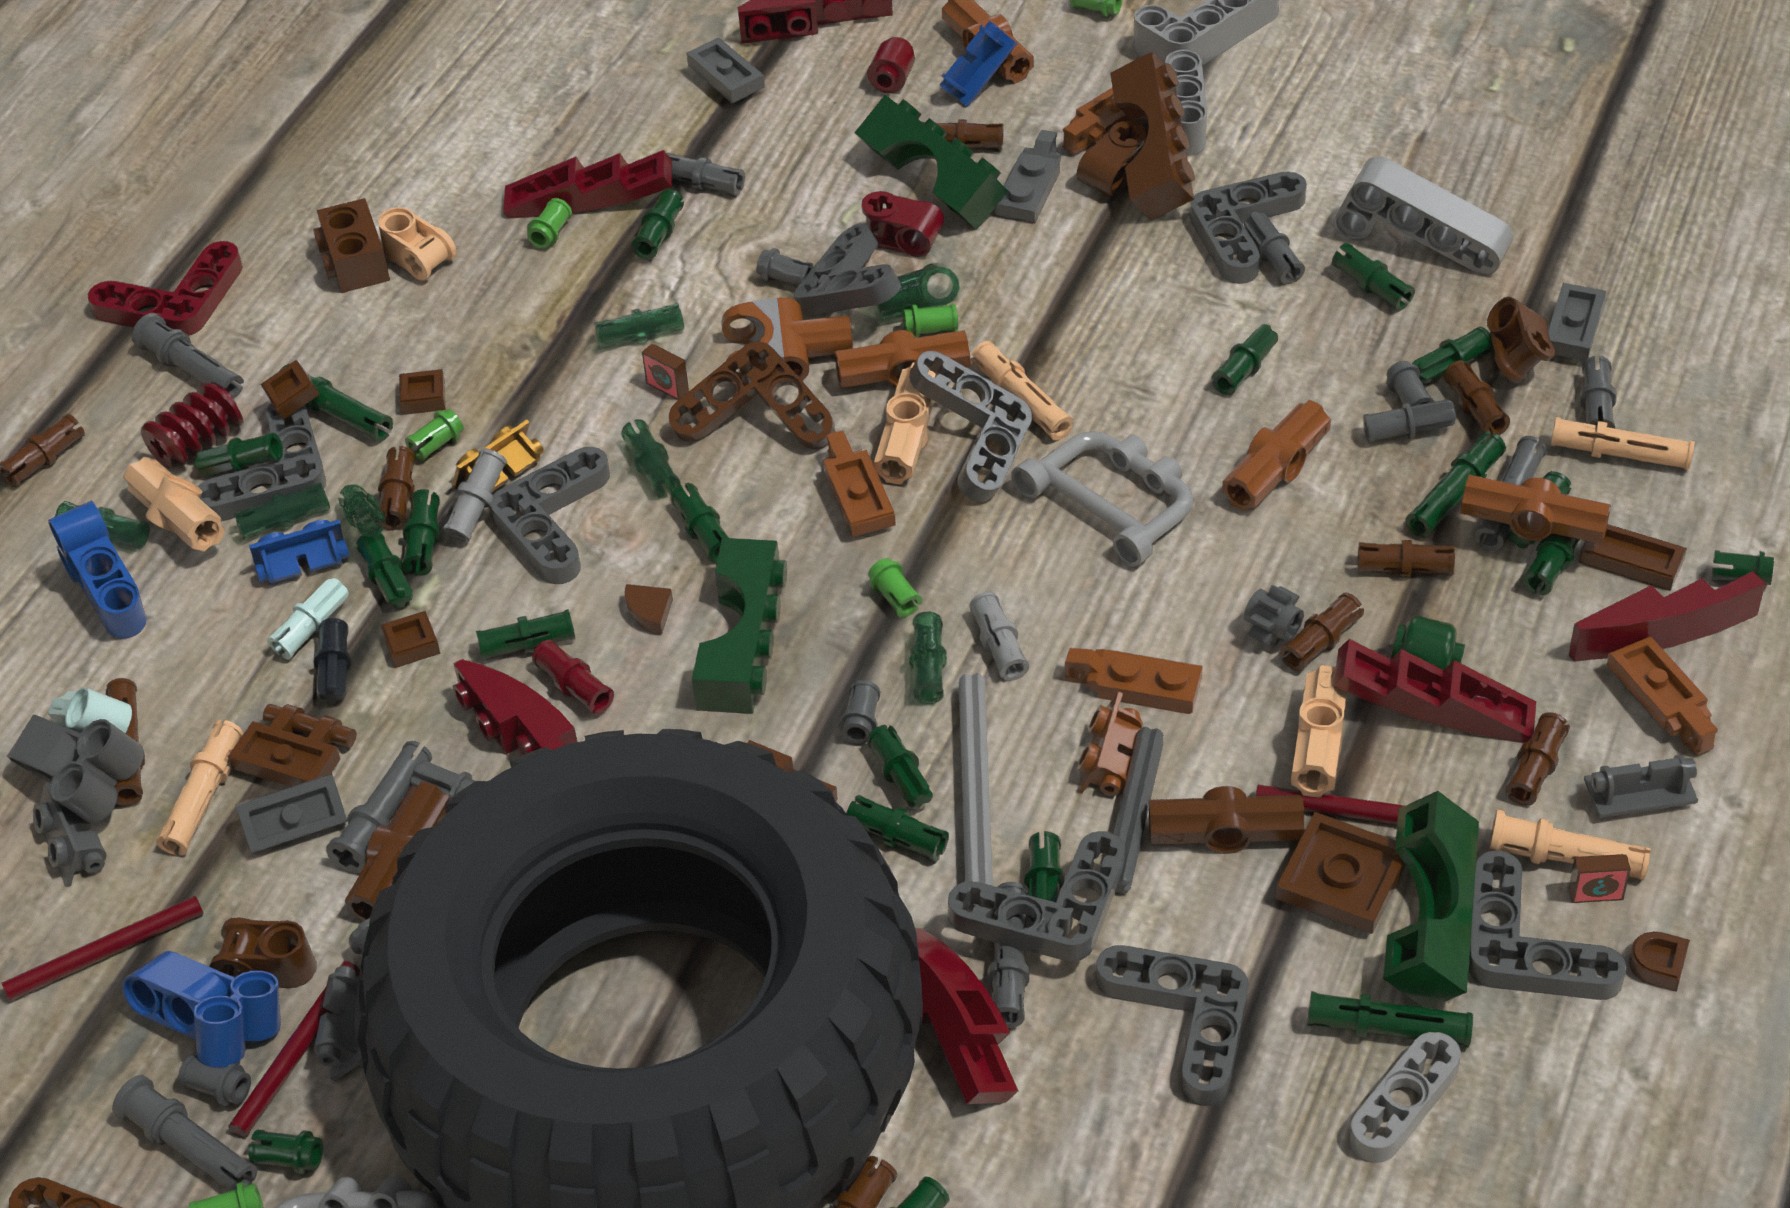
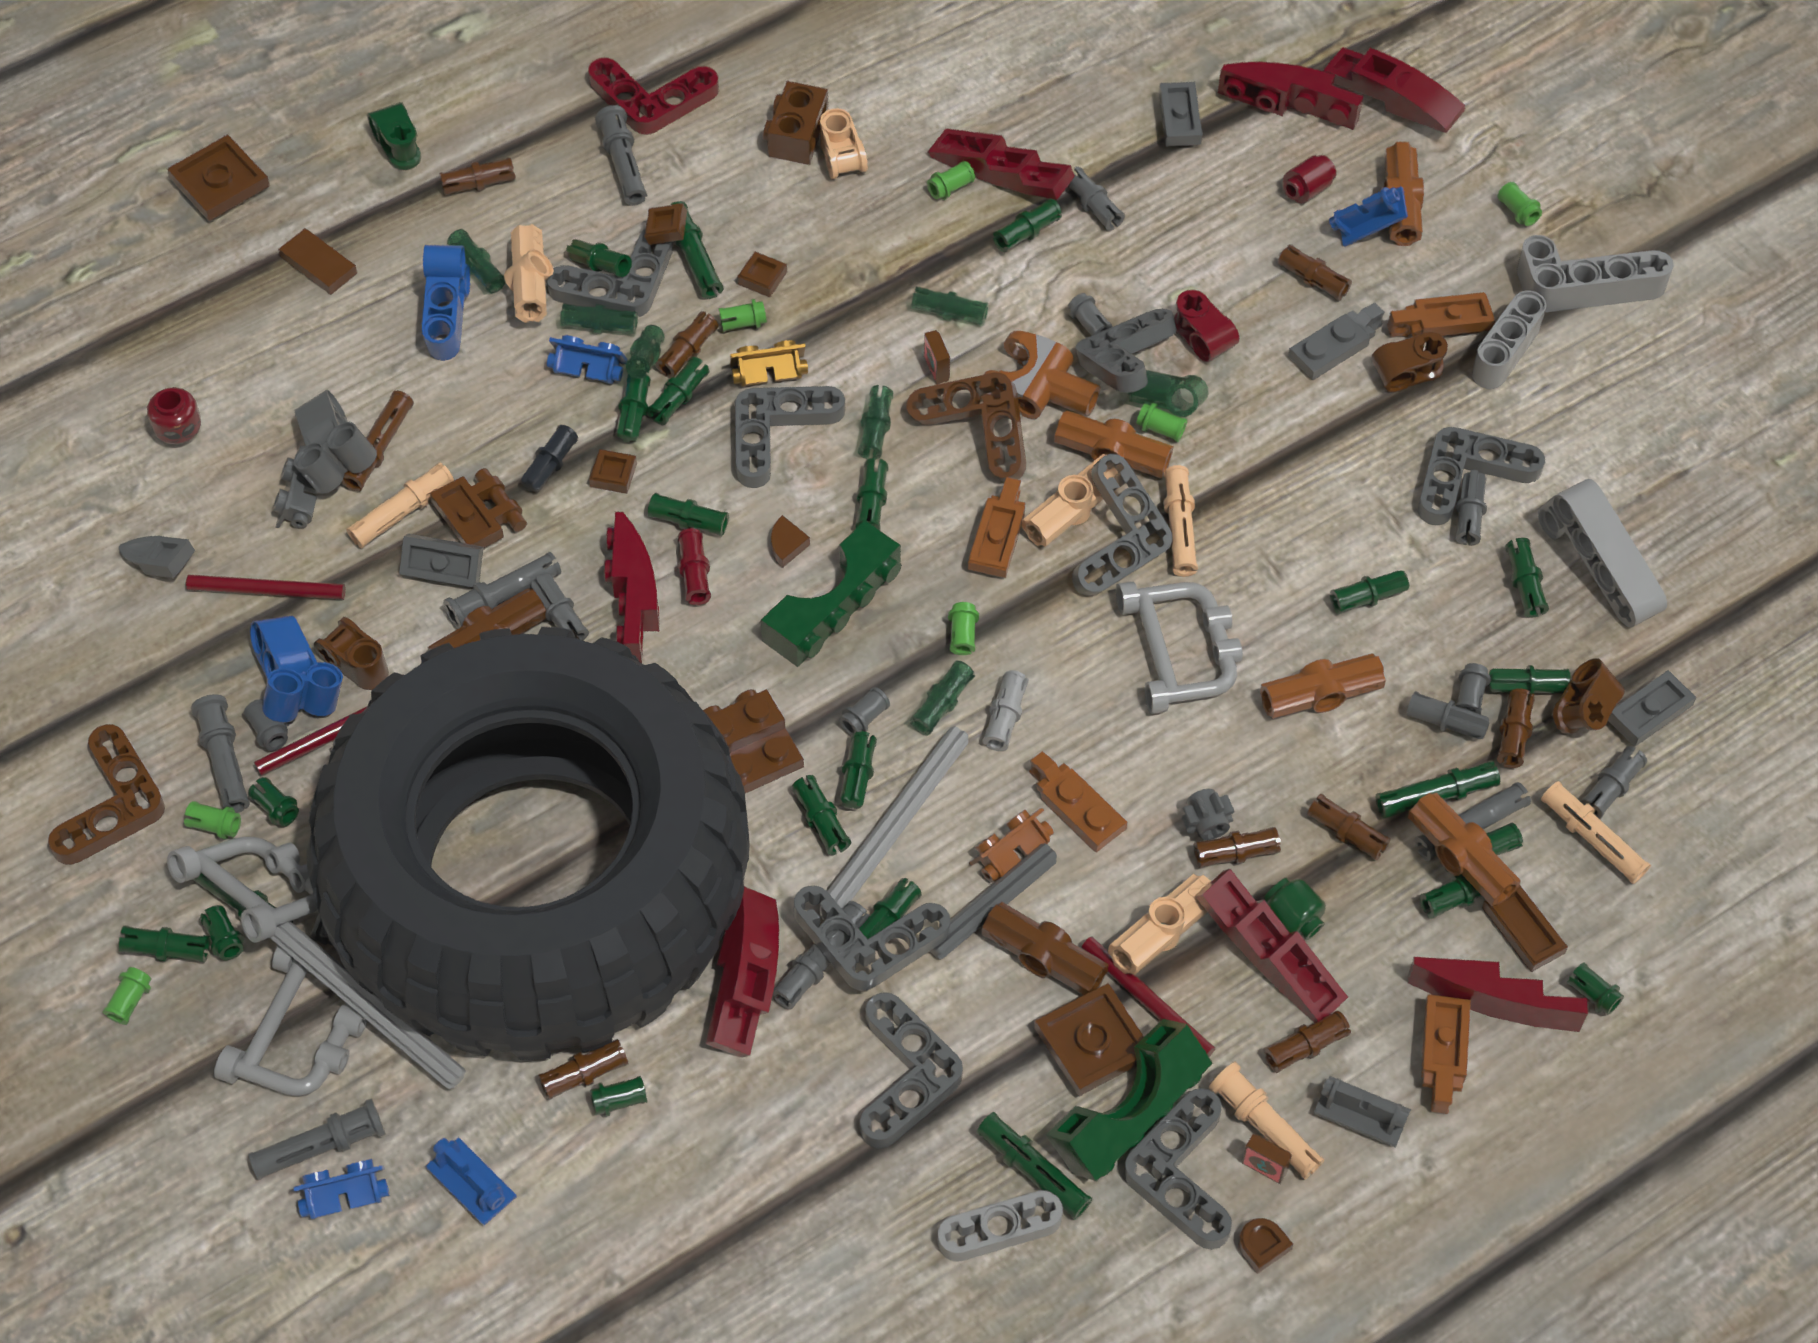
camera: 30 degrees right, 10 degrees up
light aqua piece [47,687,132,733] -> none
dark red piece [141,382,244,469] -> none
light aqua axle [267,578,349,660] -> none
light grey pin [443,448,507,542] -> none
dark green arch [854,95,1008,230] -> none
reddish brown arch [1110,52,1195,220] -> none

